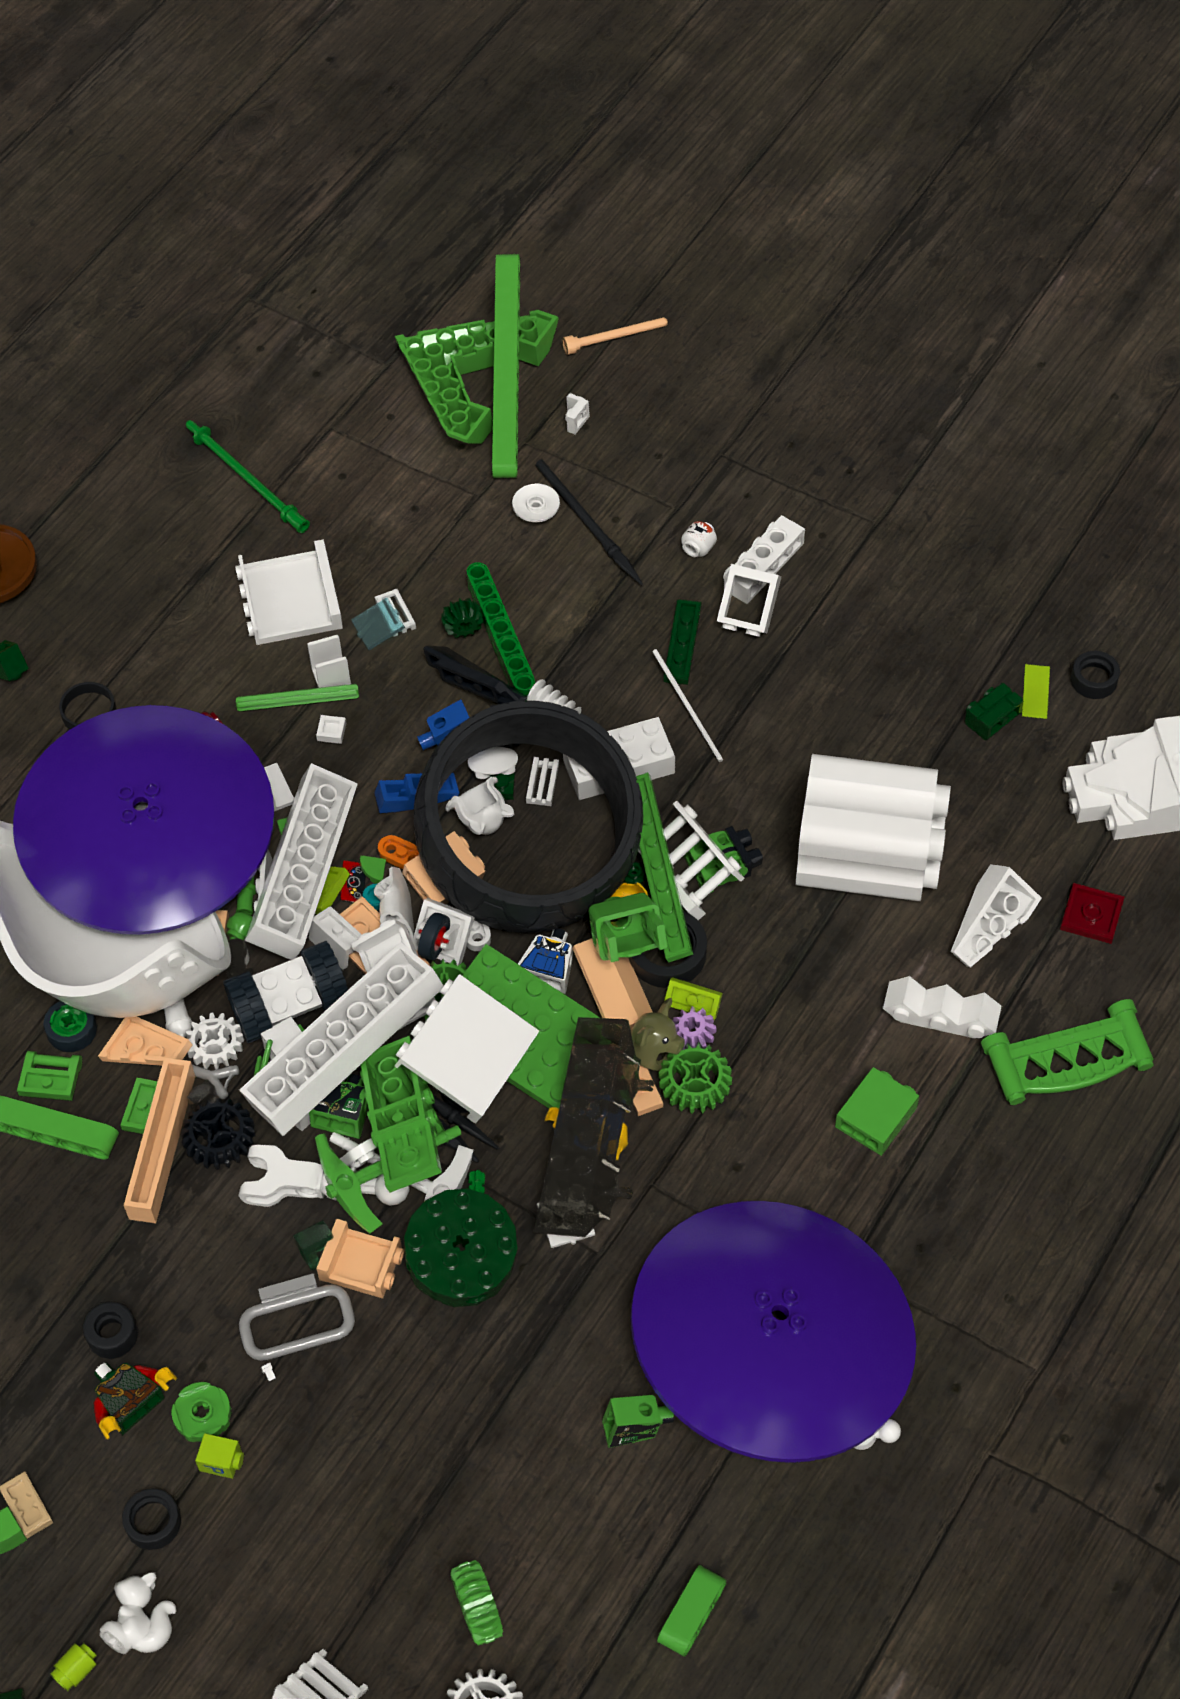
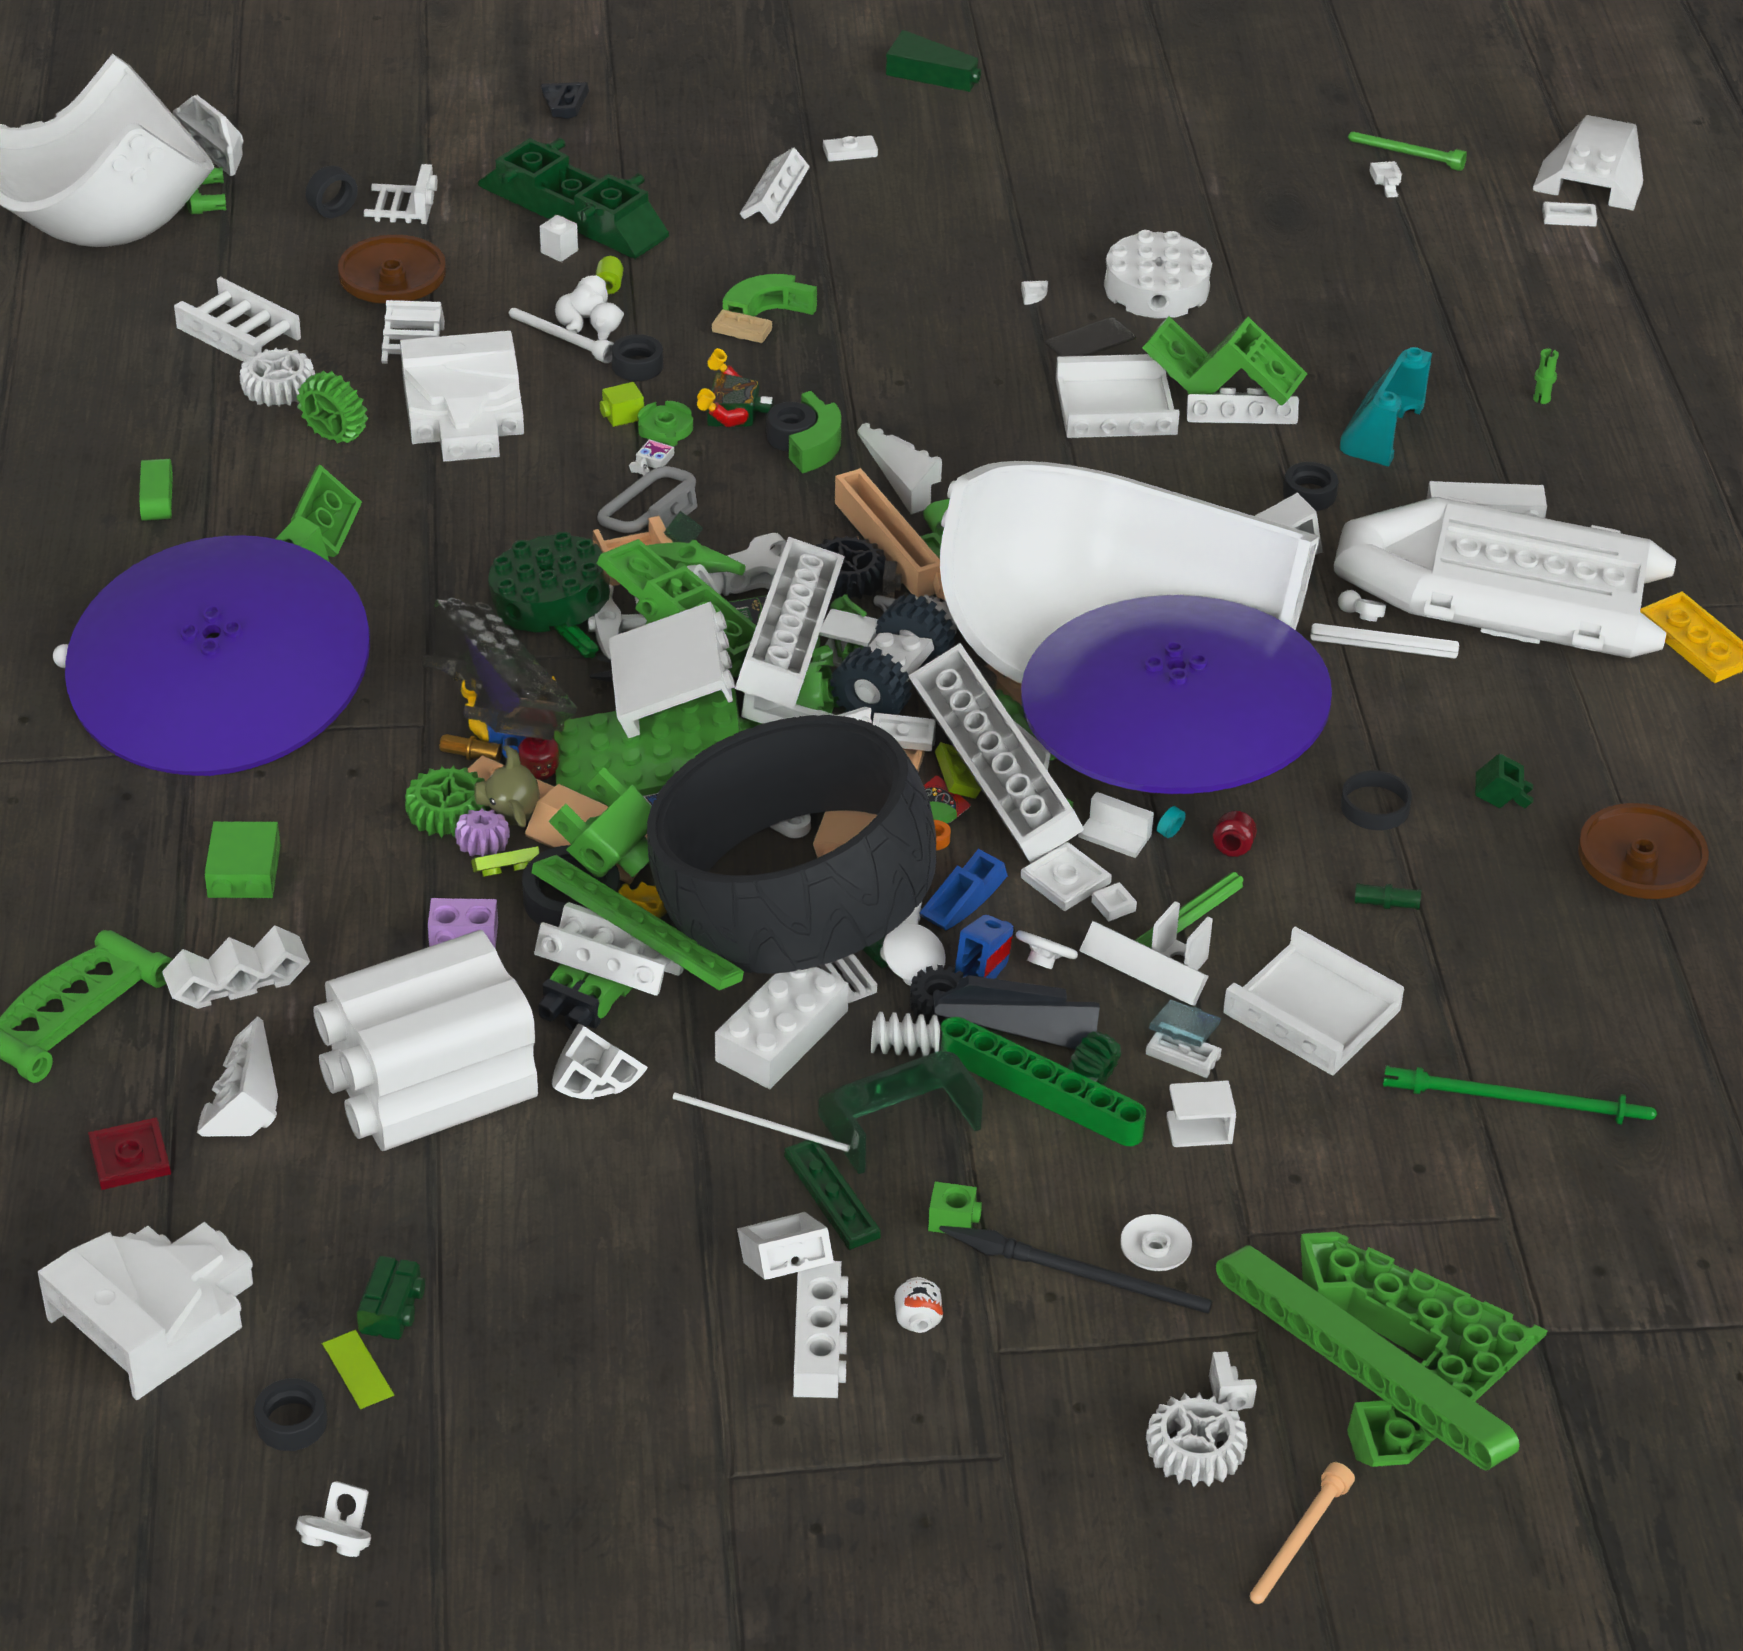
camera: 140 degrees right, 15 degrees down
none -> bright green slope [291,465,362,557]
none -> white bracket [296,1481,371,1557]
none -> white panel [400,331,524,462]
none -> lavender brick [428,898,498,948]
none -> pearl gold axle [439,734,502,762]
none -> white piece [509,308,614,363]
none -> white brick [552,1023,648,1099]
none -> white tile [636,439,674,468]
none -> bright green arch [789,391,841,473]
none -> clear green windscreen [818,1051,983,1174]
none -> white wedge [857,423,942,514]
none -> bright green brick [928,1181,982,1233]
none -> white piece [1016,930,1078,969]
none -> white tile [1021,842,1112,911]
none -> white tile [1079,921,1209,1006]
none -> white gear [1146,1392,1248,1487]
none -> white piece [1166,1080,1236,1147]
none -> dark green pin [1355,883,1422,910]

